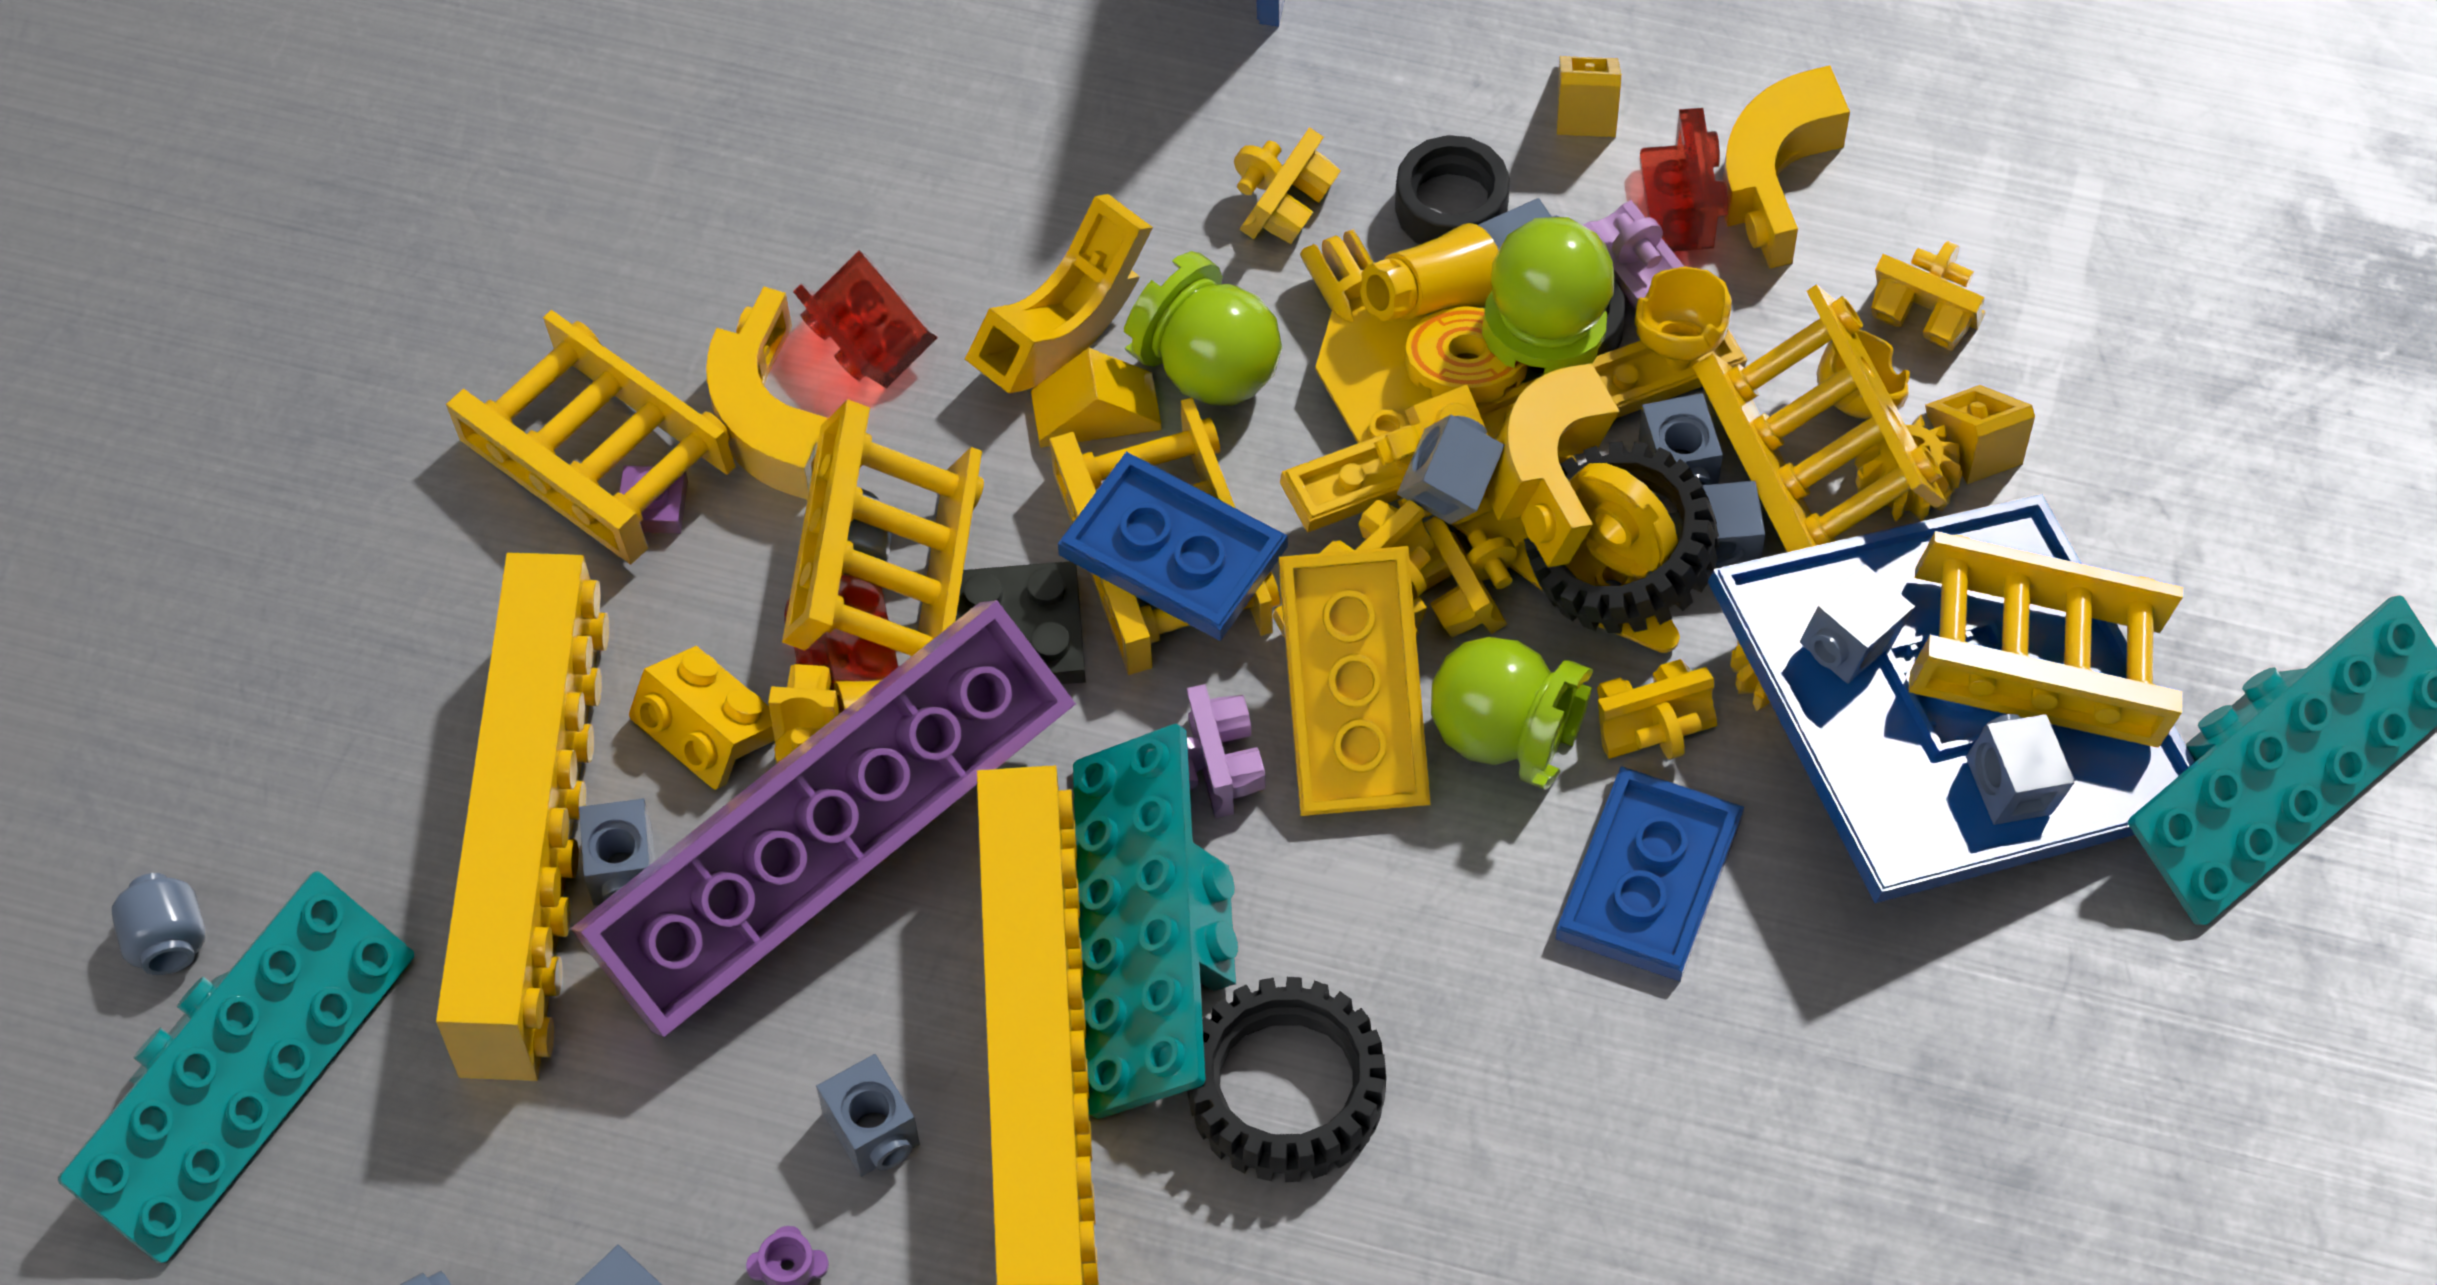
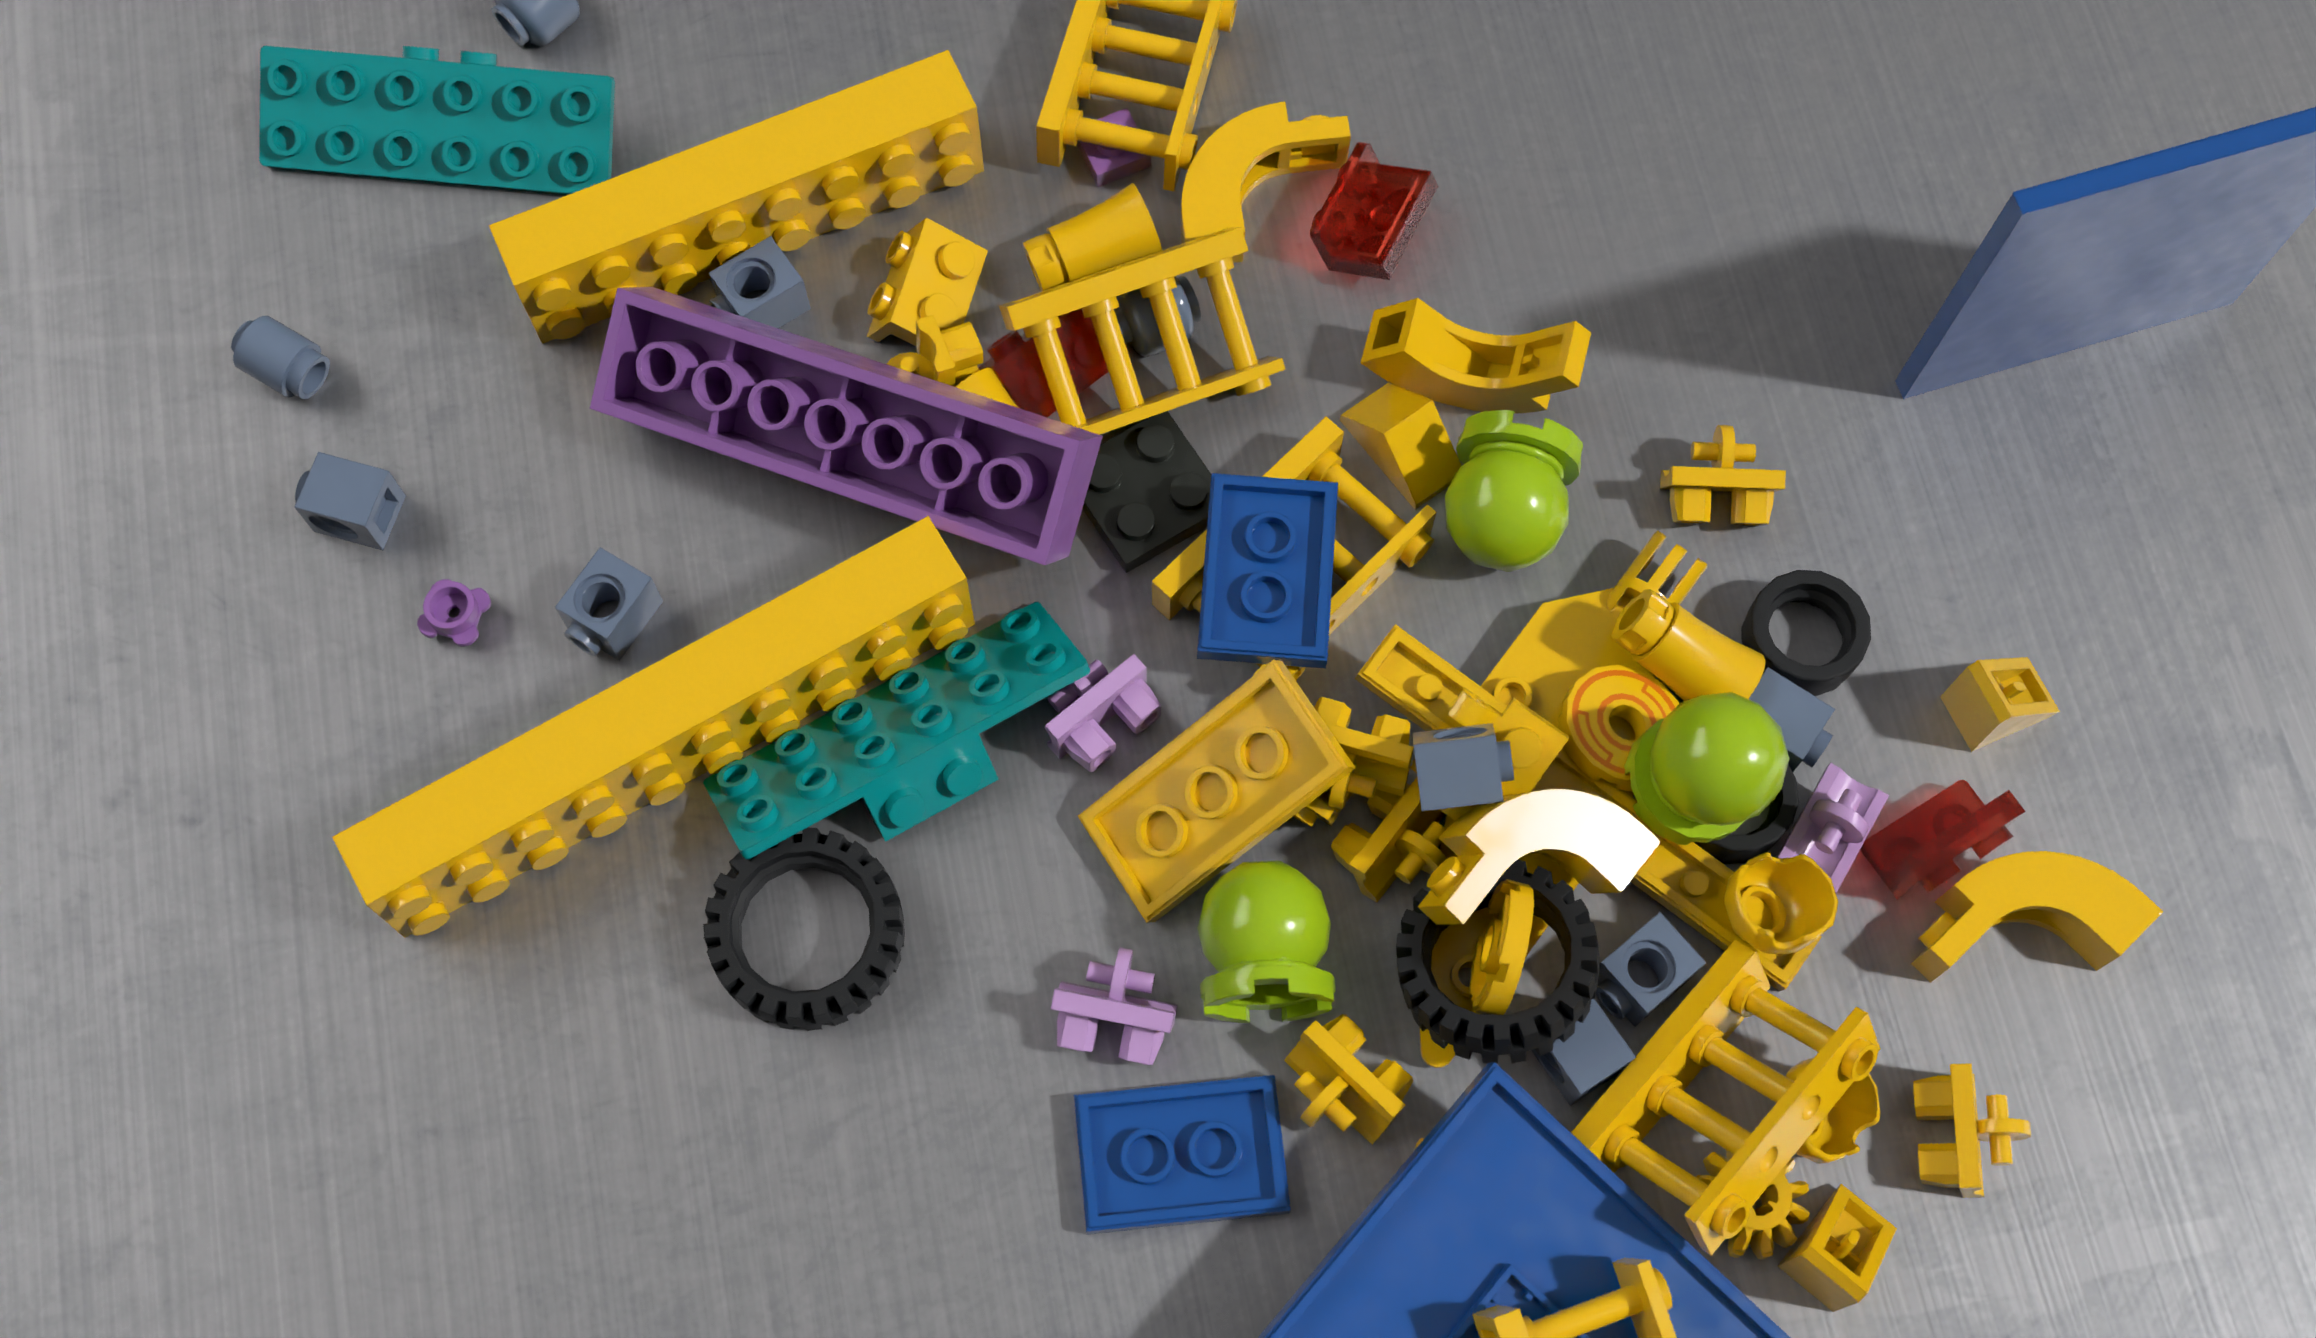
camera: 60 degrees right, 10 degrees up
brick [1799,564,1915,684] -> none
none -> yellow plant [1022,183,1163,291]
none -> lavender hips [1051,948,1178,1065]

